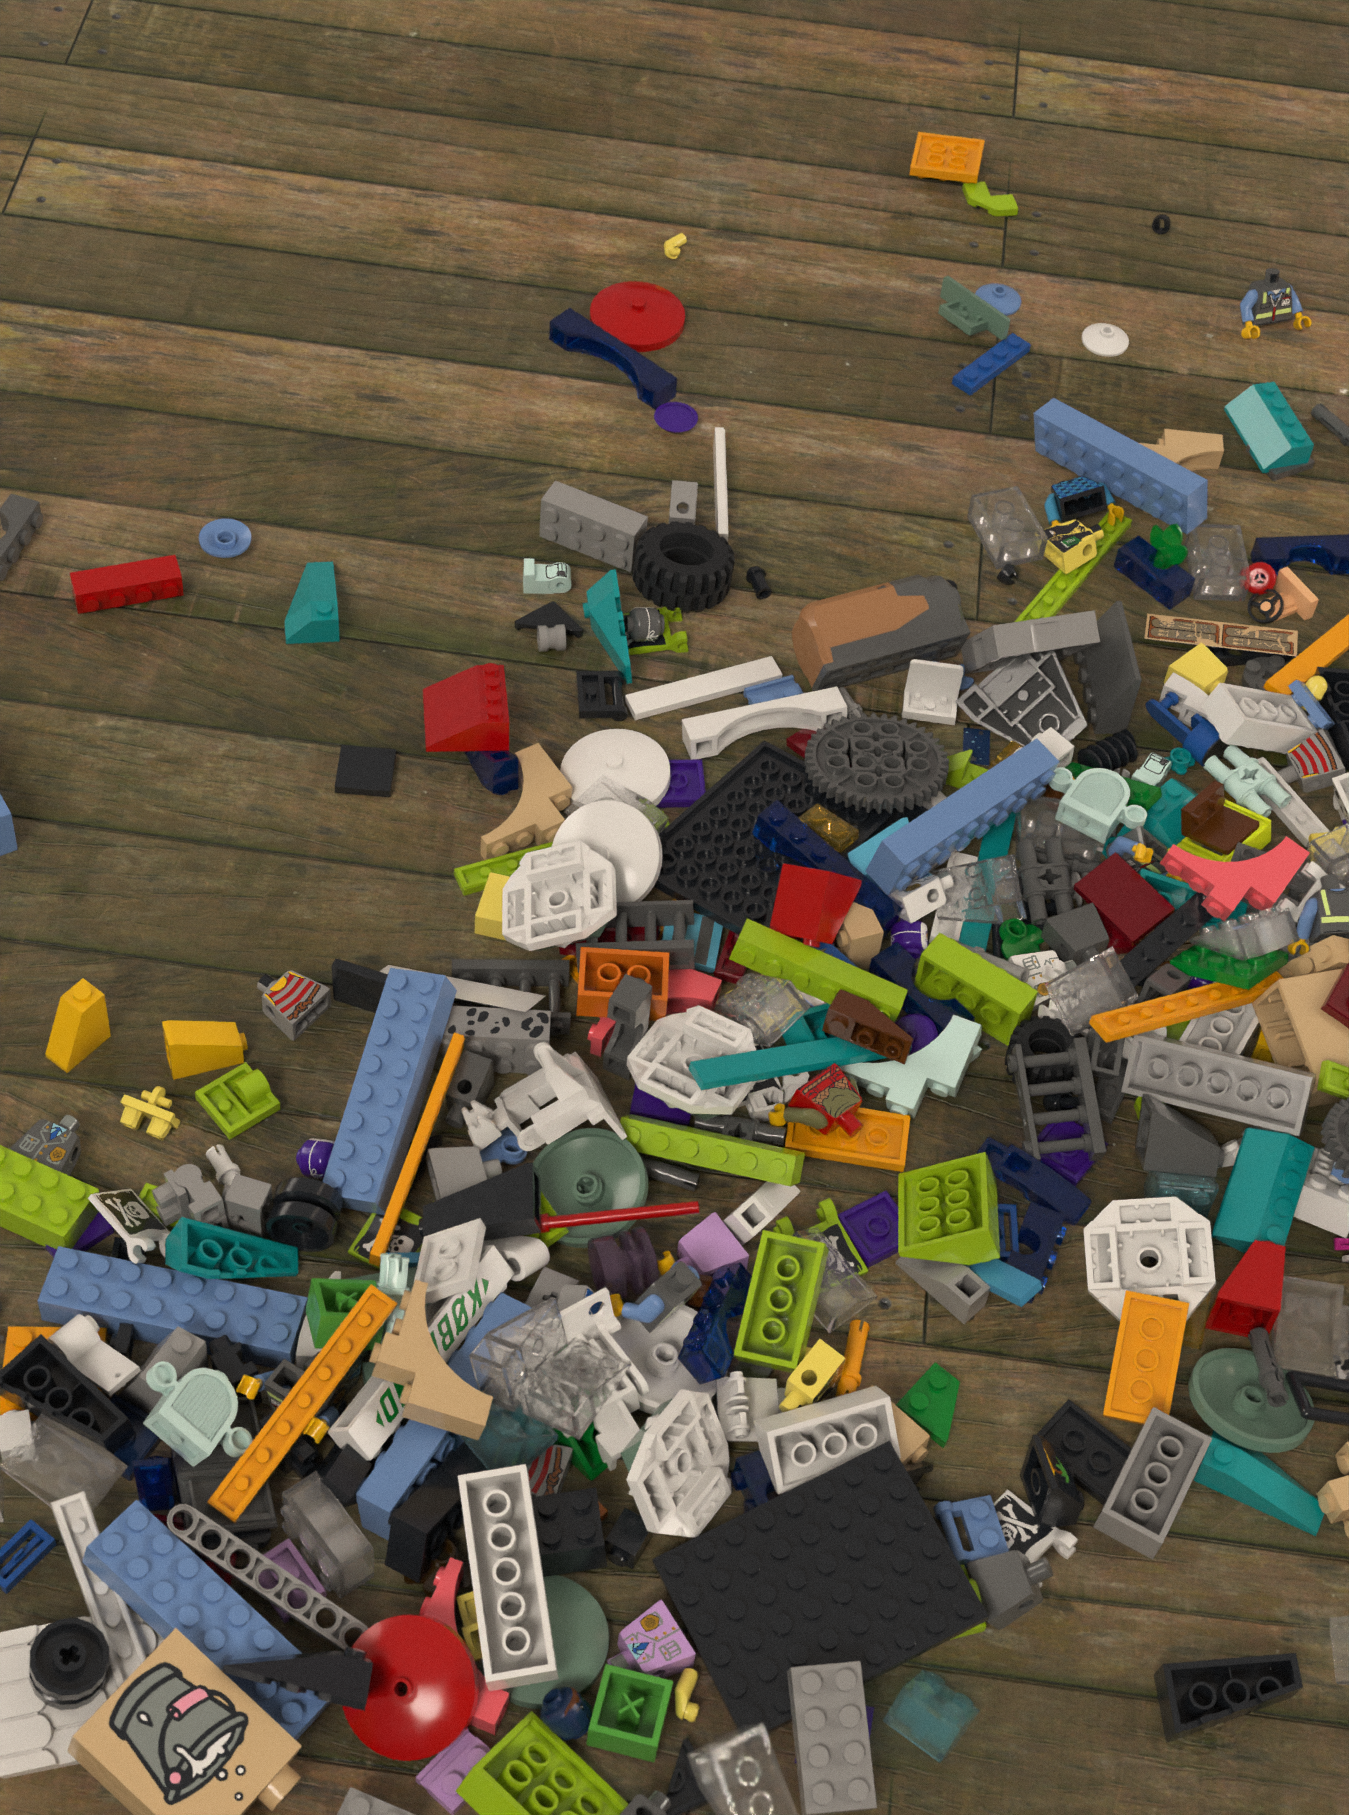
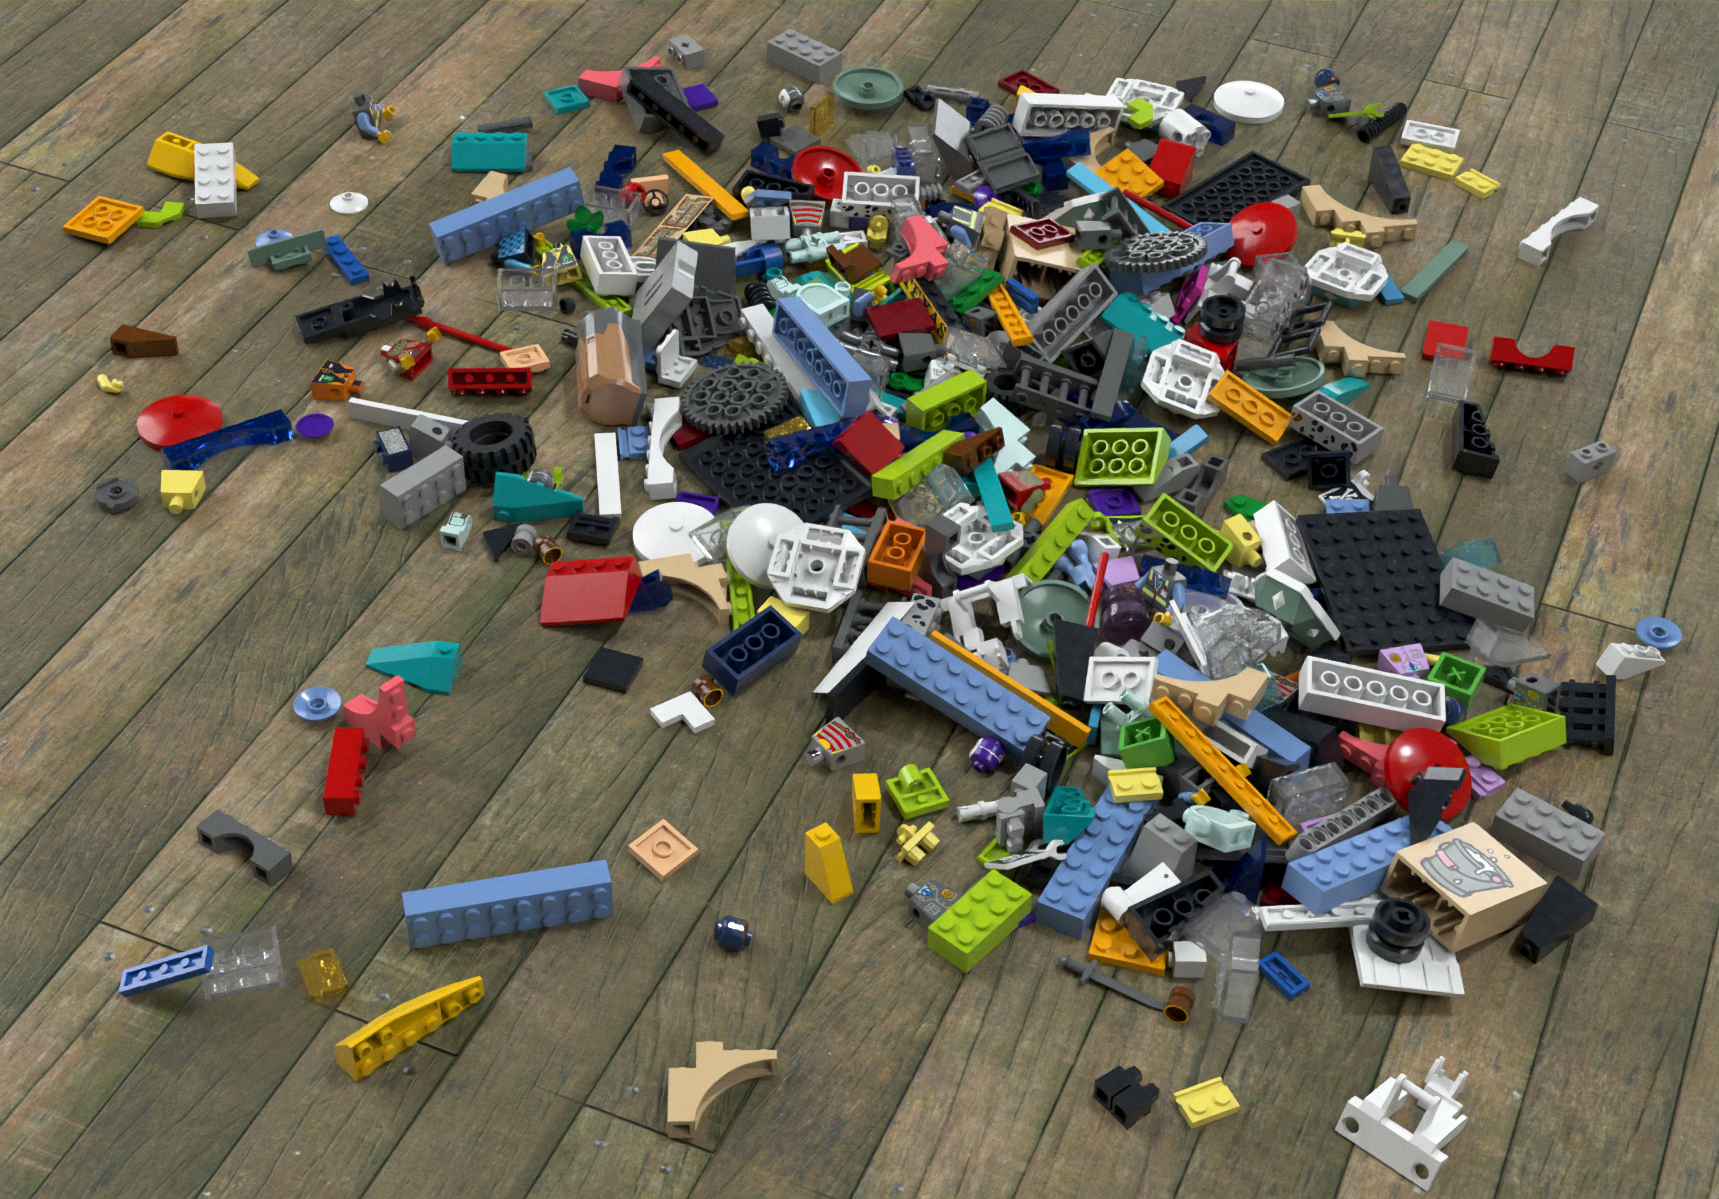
camera: 70 degrees left, 10 degrees down
black hinge [1152,214,1171,234] -> none
none -> dark grey plate [94,477,140,514]
none -> reddish brown slope [110,324,179,358]
none -> yellow wedge [146,131,259,190]
none -> light yellow torso [161,470,206,514]
none -> white brick [194,142,237,218]
none -> black piece [295,276,425,345]
none -> orange torso [311,360,364,401]
none -> coral arch [343,675,416,750]
none -> brick [373,426,414,473]
none -> torso [381,327,442,381]
none -> red bar [406,316,513,352]
none -> red brick [448,367,533,395]
none -> light nougat plate [500,344,551,372]
none -> reddish brown wheel [533,535,563,565]
none -> white brick [580,236,656,296]
none -> light nougat plate [628,819,698,882]
none -> white tile [650,691,715,733]
none -> reddish brown wheel [691,675,723,707]
none -> dark blue brick [702,605,803,696]
none -> blue tile [1006,278,1039,315]
none -> black wheel [1045,423,1082,473]
none -> light blue piece [1052,540,1103,598]
none -> dark grey tile [1090,328,1134,422]
none -> light yellow plate [1107,767,1163,803]
none -> dark grey arch [1175,453,1229,517]
none -> black wheel [1198,295,1246,344]

